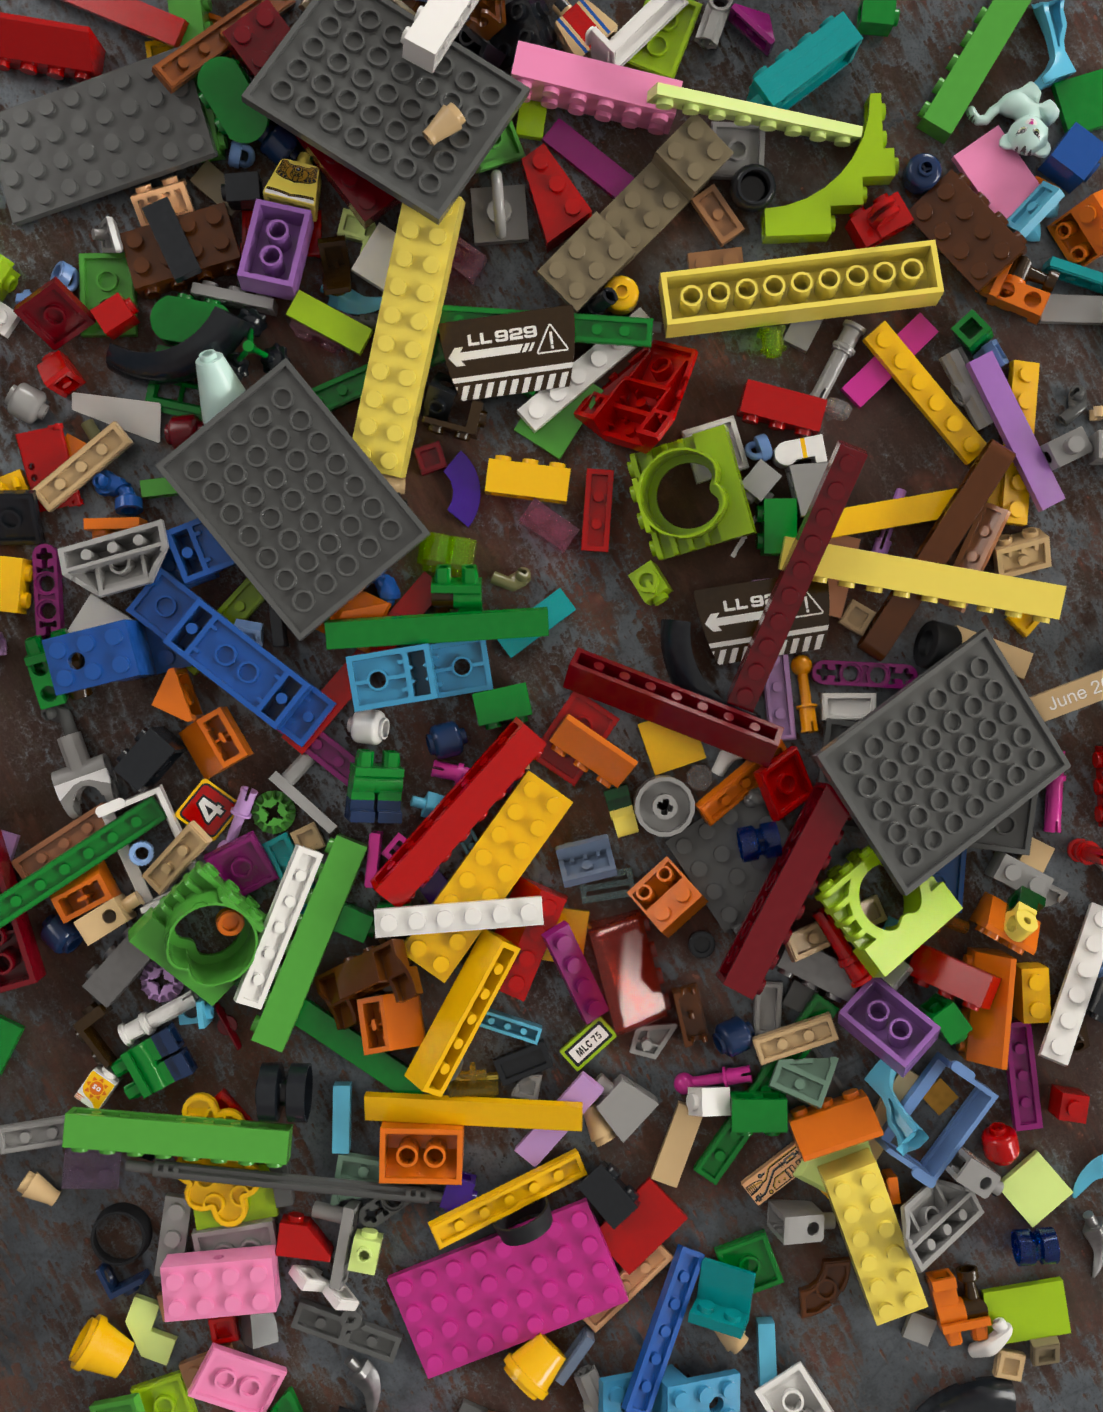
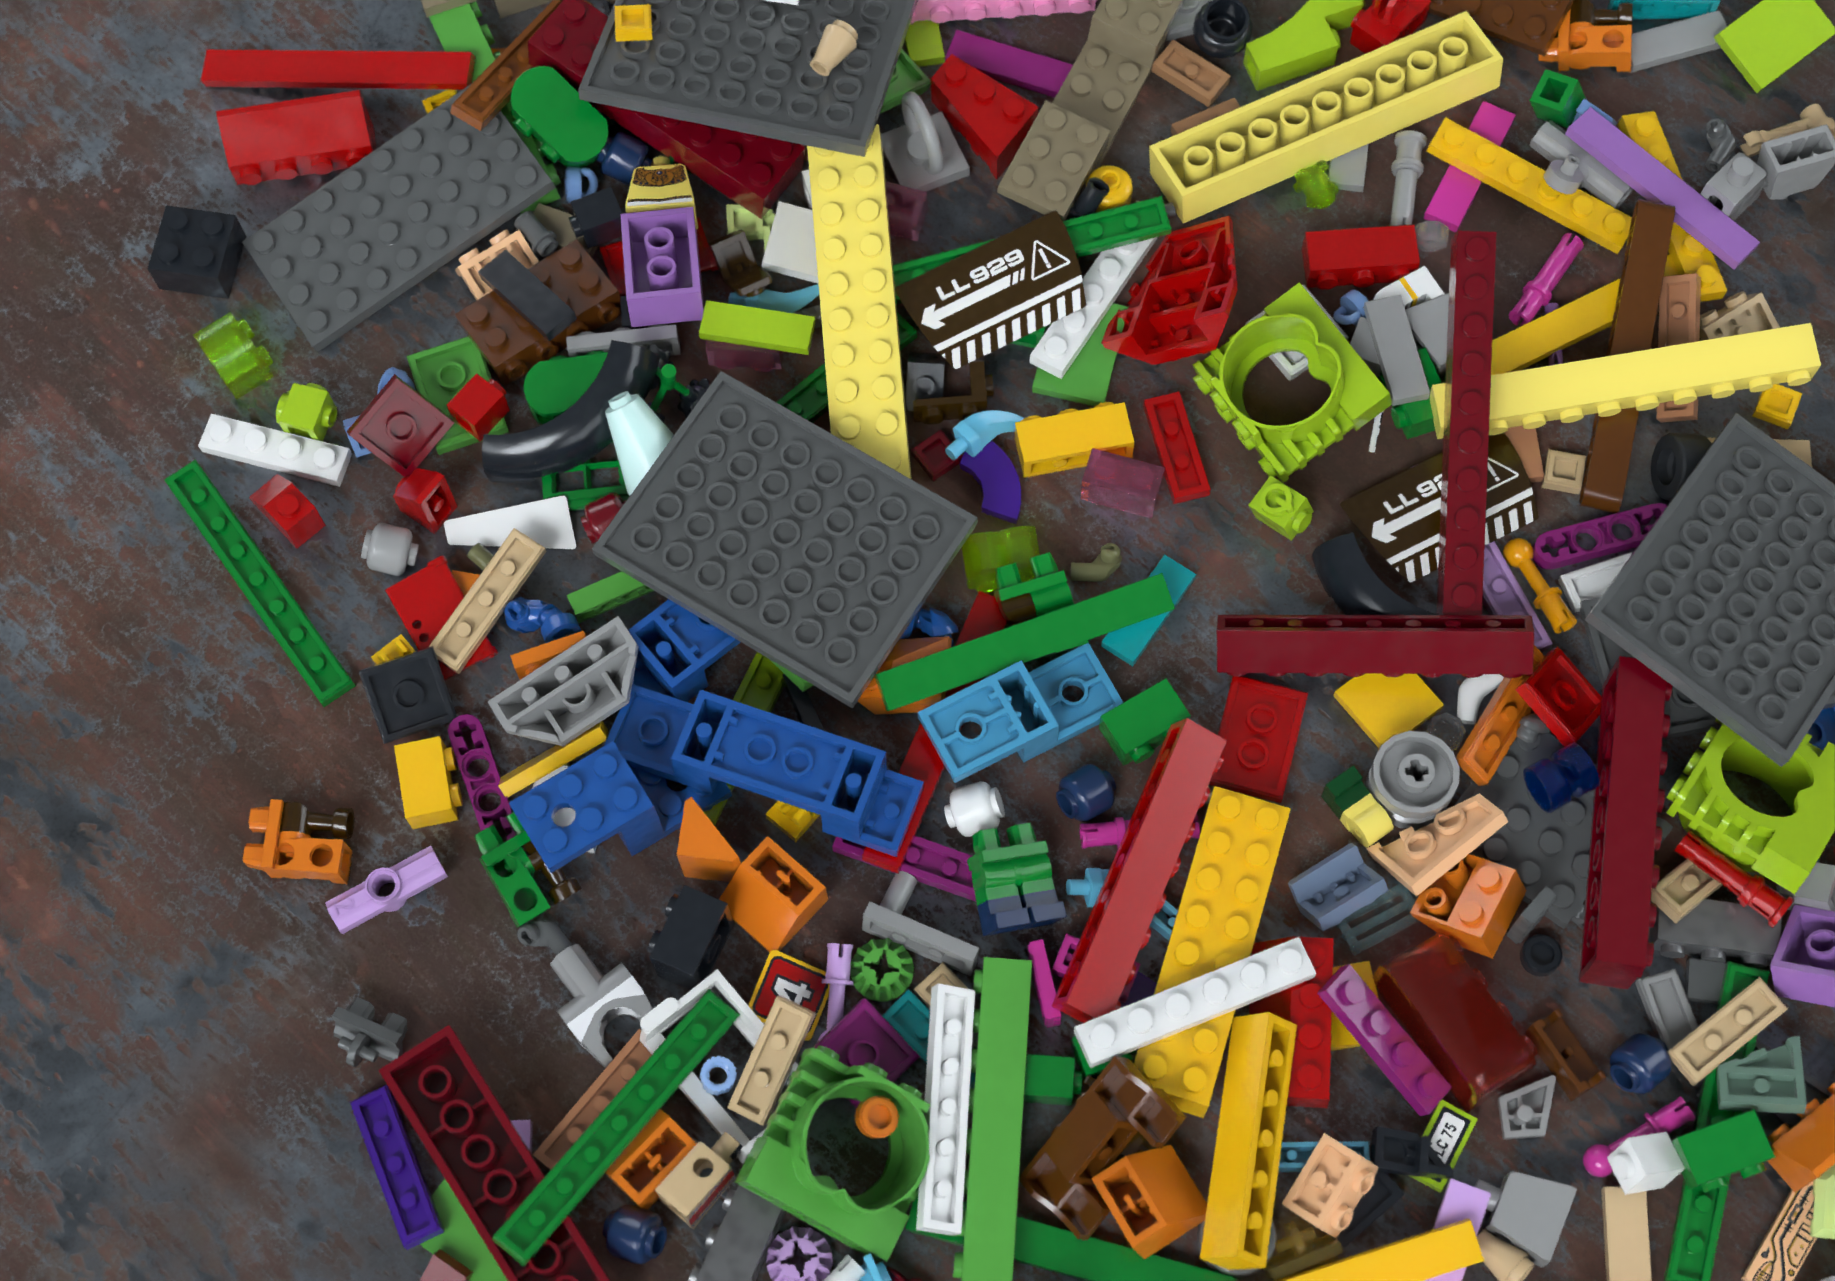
camera: 10 degrees left, 20 degrees down
light grey piece [91,216,124,253] -> none
light grey tile [511,1072,543,1100] -> none
orange slope [549,714,638,788] -> none
none -> yellow tile [498,721,608,797]
none -> dark grey pin [514,211,558,257]
none -> yellow tile [614,4,653,42]
none -> medium azure bar [945,410,1024,460]
none -> light nougat bracket [1282,1133,1378,1238]
none -> light grey tile [1363,295,1430,406]
none -> light nougat wing [1366,793,1508,896]
none -> black slope [1370,1126,1454,1179]
none -> dark grey tile [1506,886,1557,944]
none -> dark pink pin [1508,233,1584,327]
none -> light grey tile [1544,155,1584,194]

